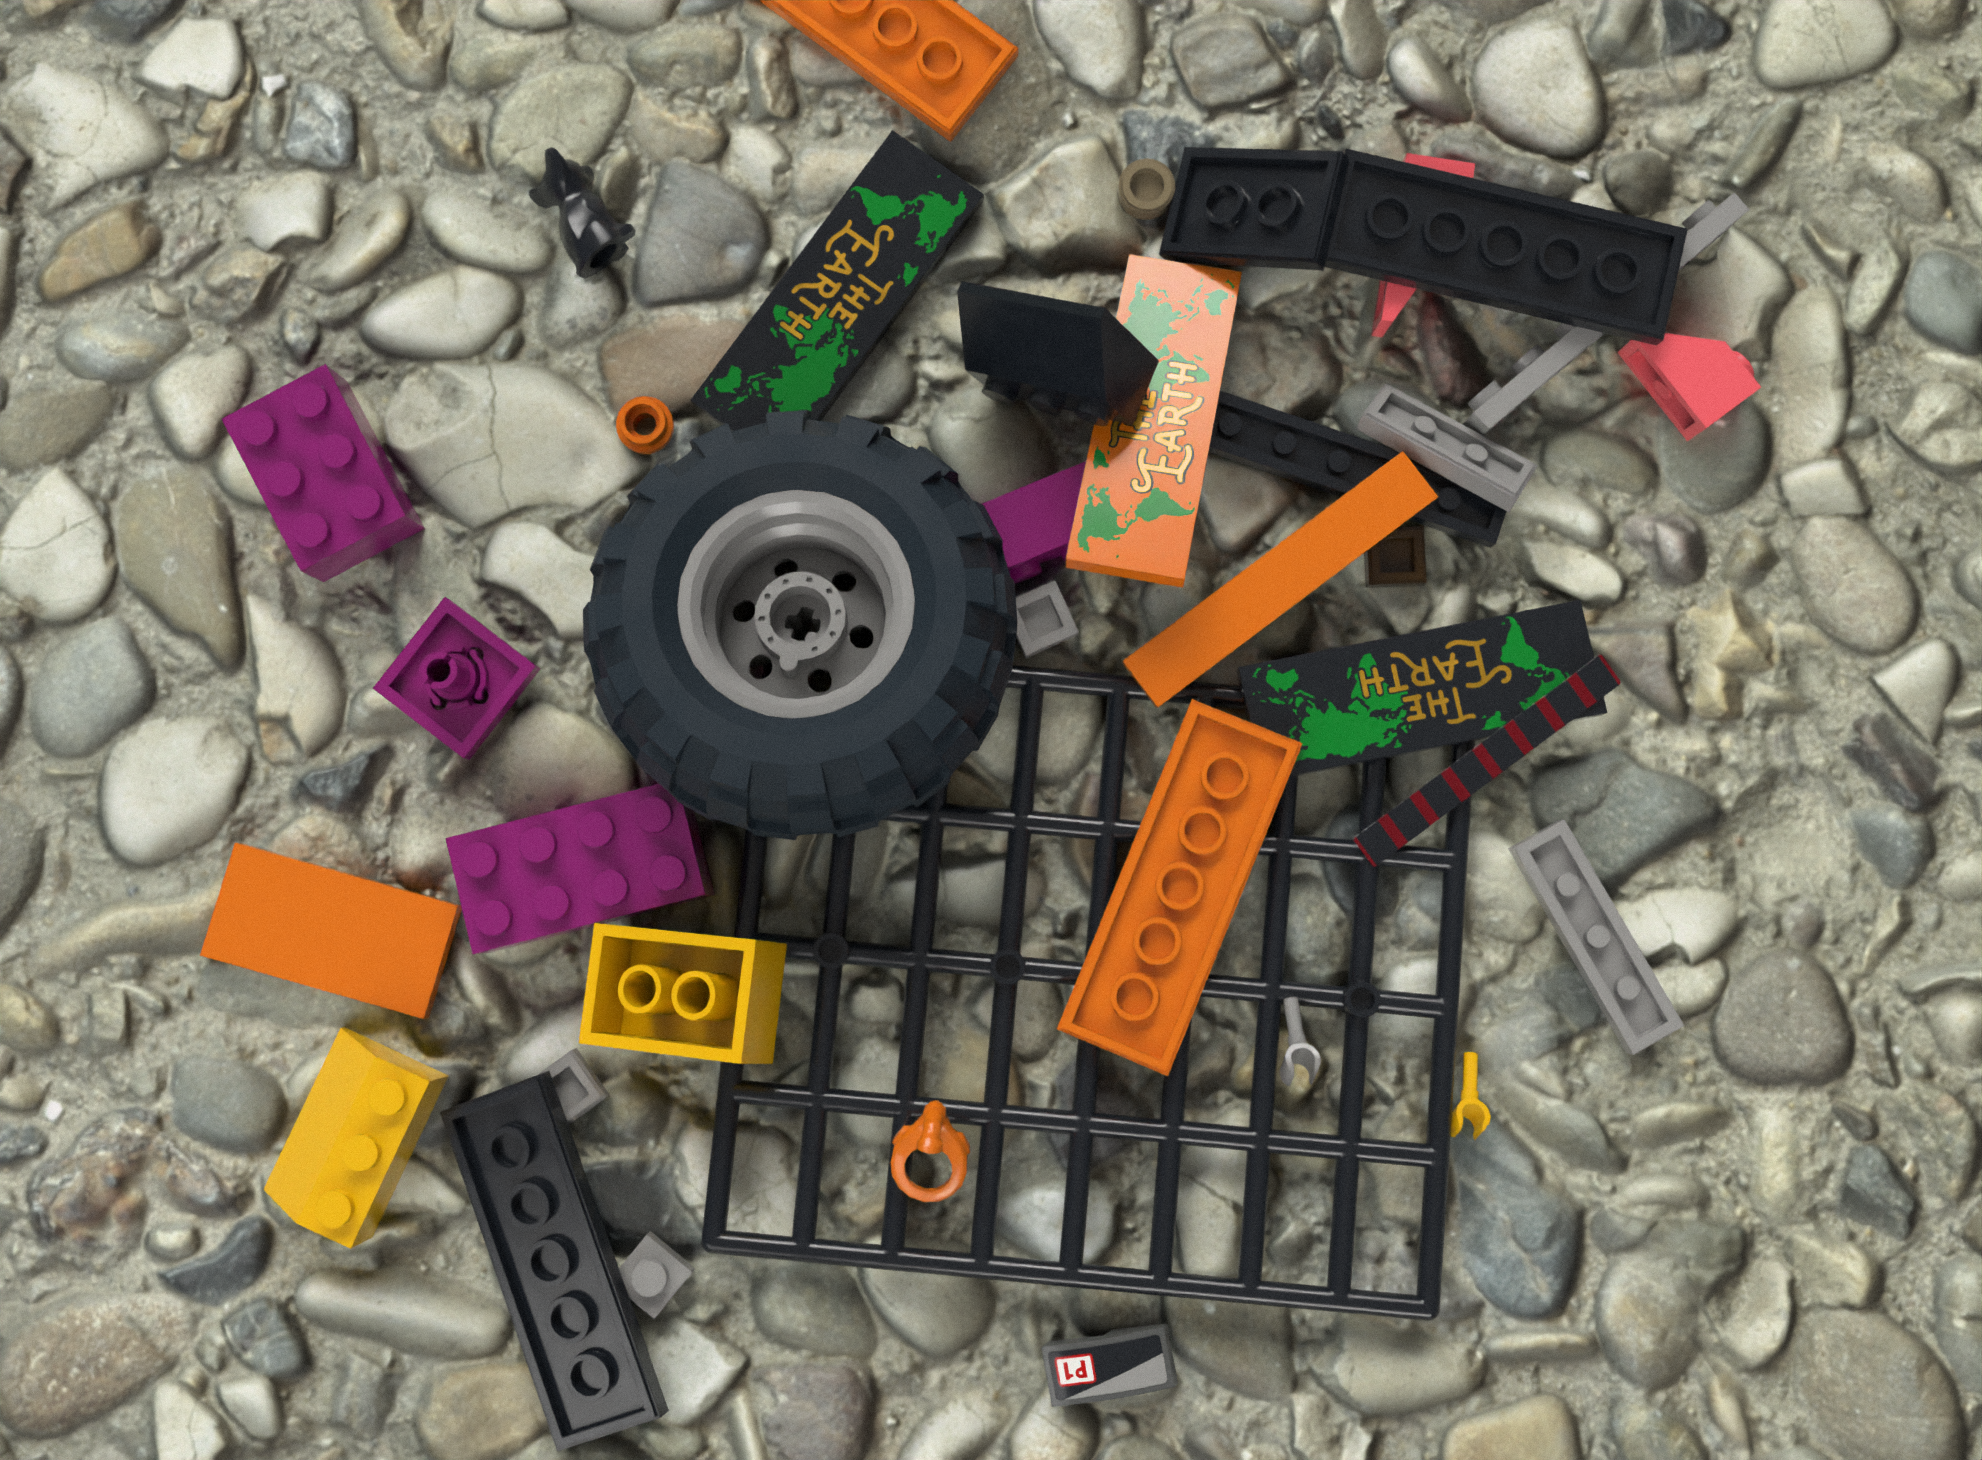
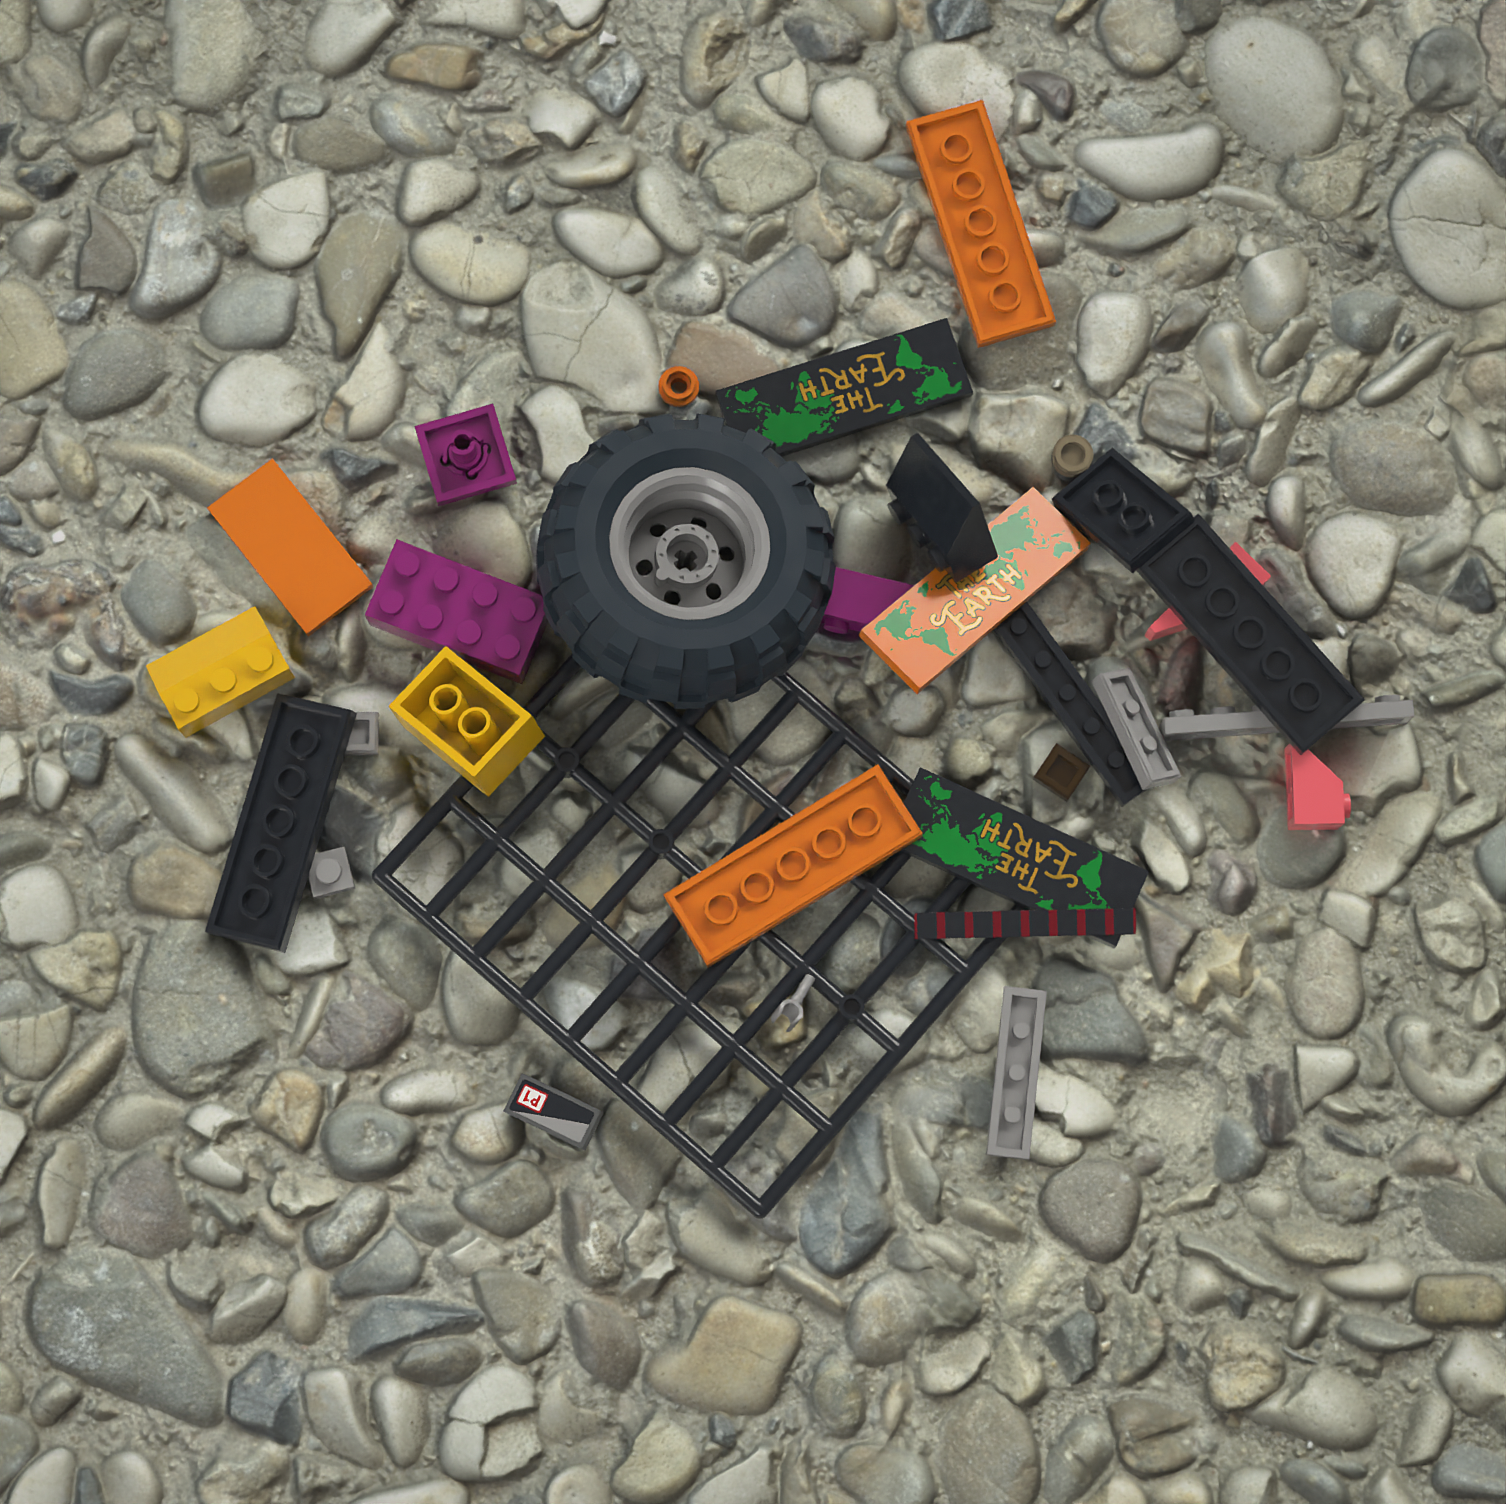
camera: 30 degrees right, 5 degrees down
magenta brick [222,364,425,582] -> none
black animal [529,147,636,279] -> none
orange piece [891,1100,970,1202] -> none
light grey plate [1016,580,1079,658] -> none
orange tile [1122,451,1438,708] -> none
yellow hand [1451,1052,1491,1140] -> none

